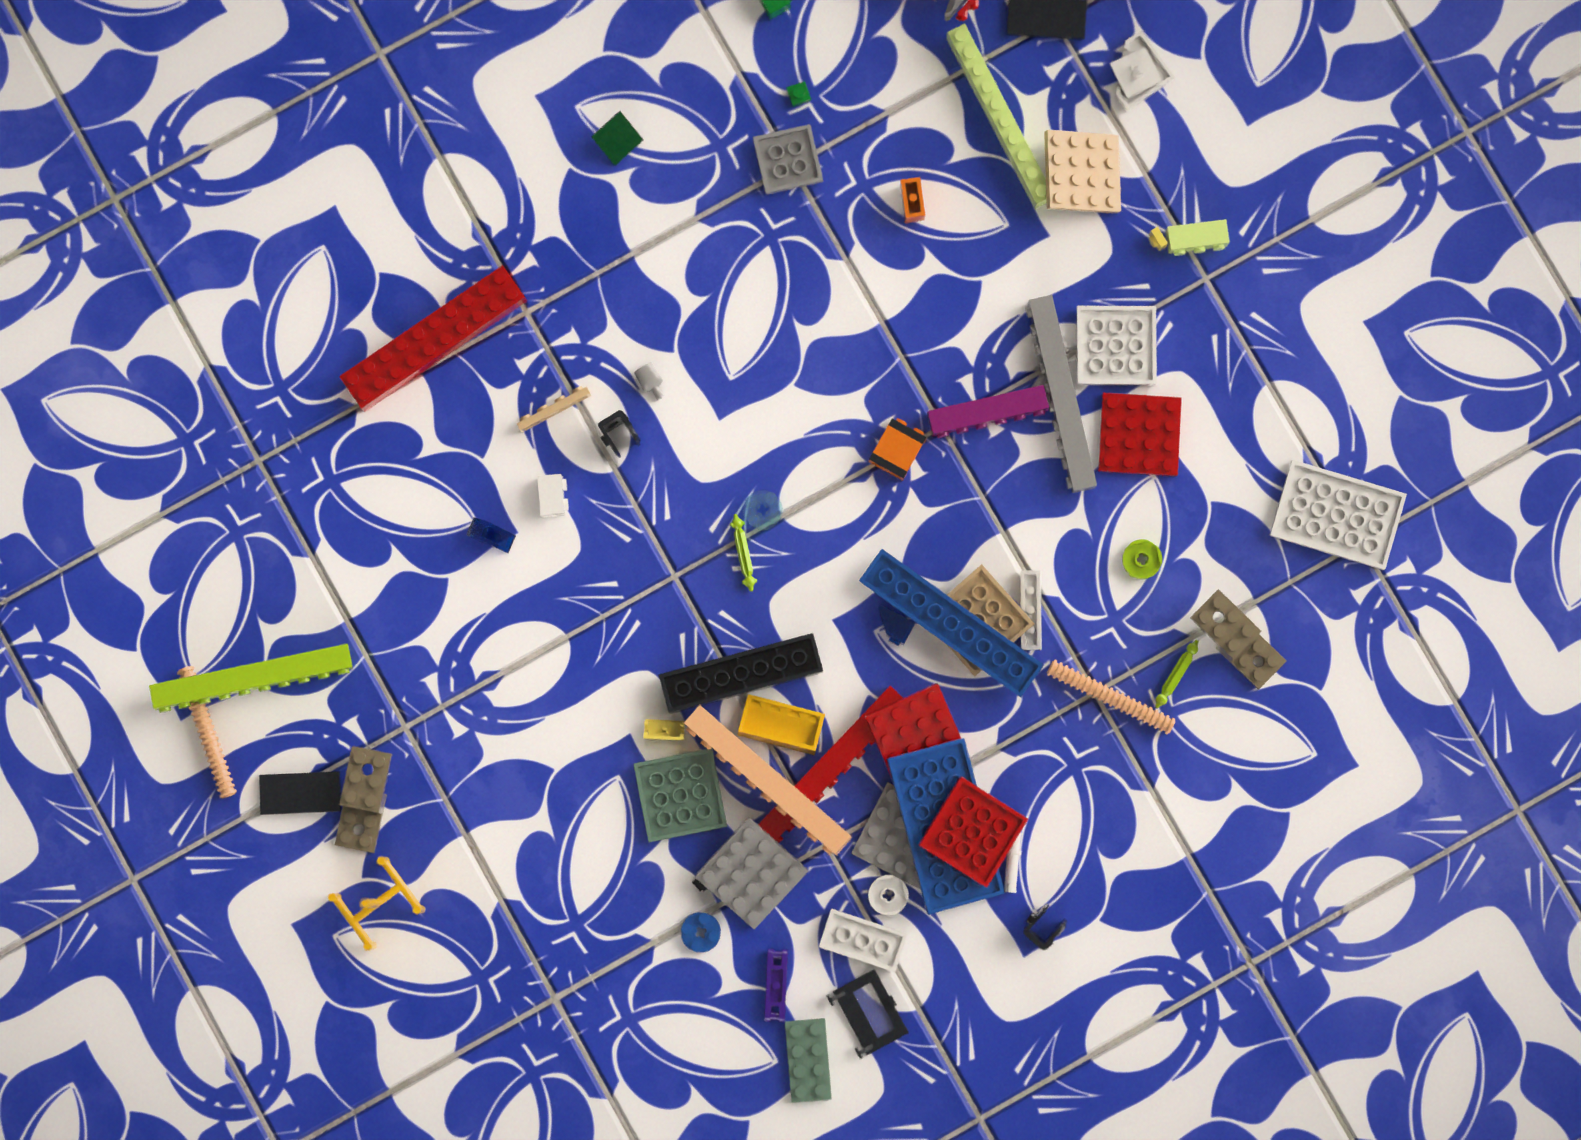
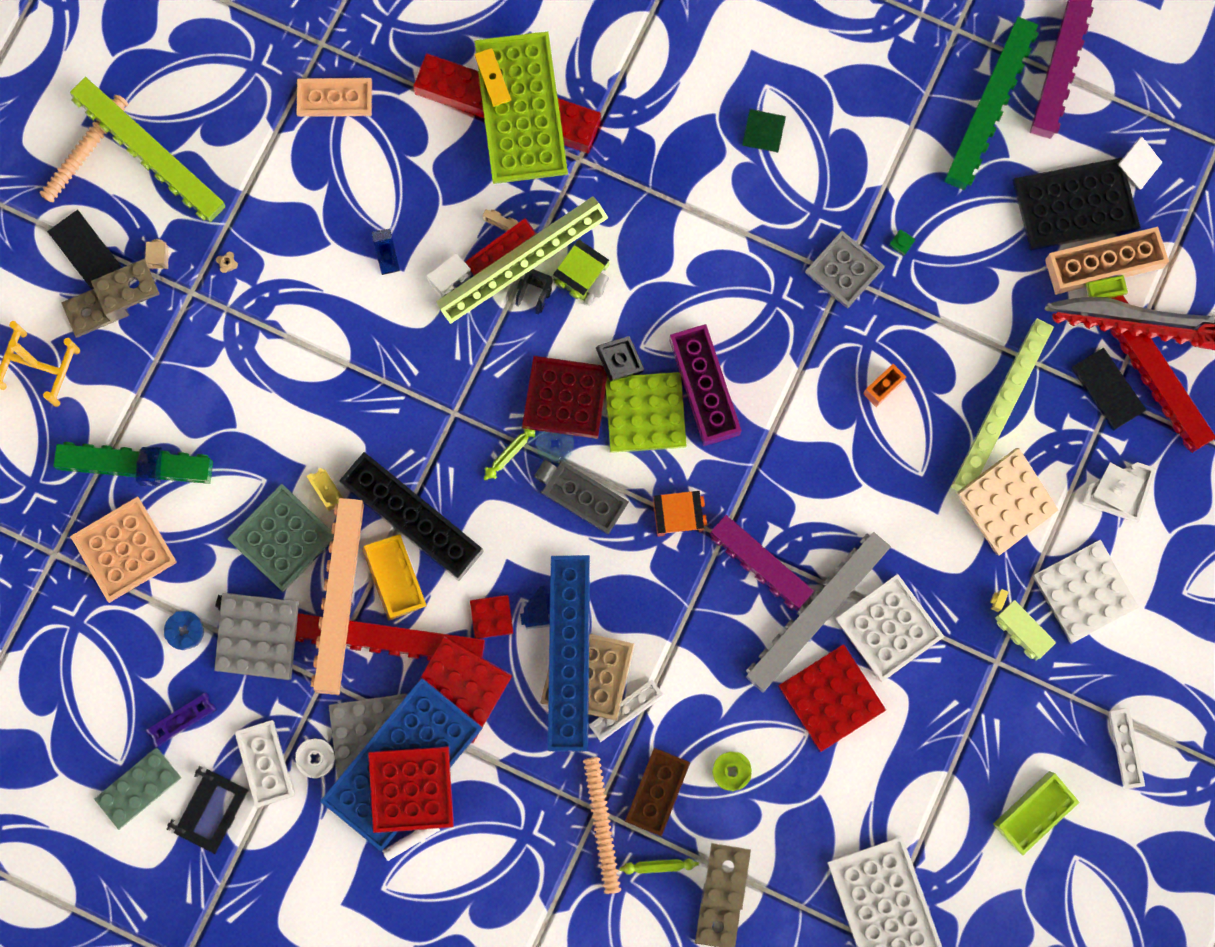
camera: 50 degrees right, 5 degrees down
black piece [1023,903,1067,950] -> none
none -> green brick [53,442,213,484]
none -> light nougat plate [70,497,177,603]
none -> clear blue slope [136,447,162,486]
none -> tan brick [145,239,169,269]
none -> tan plate [216,252,238,273]
none -> light nougat plate [297,78,372,117]
none -> yellowish green brick [436,196,608,324]
none -> red plate [465,218,537,276]
none -> red plate [470,595,514,639]
none -> lime plate [474,31,568,184]
none -> yellow tile [474,48,511,107]
none -> dark red plate [522,356,607,439]
none -> dark grey hinge [534,460,629,535]
none -> lime panel [553,239,610,301]
none -> plate [595,336,644,382]
none -> lime plate [606,372,687,453]
none -> reddish brown plate [625,748,691,837]
none -> magenta brick [669,324,742,446]
none -> lime slope [993,771,1080,856]
none -> white plate [1033,540,1139,644]
none -> white plate [1109,708,1145,789]

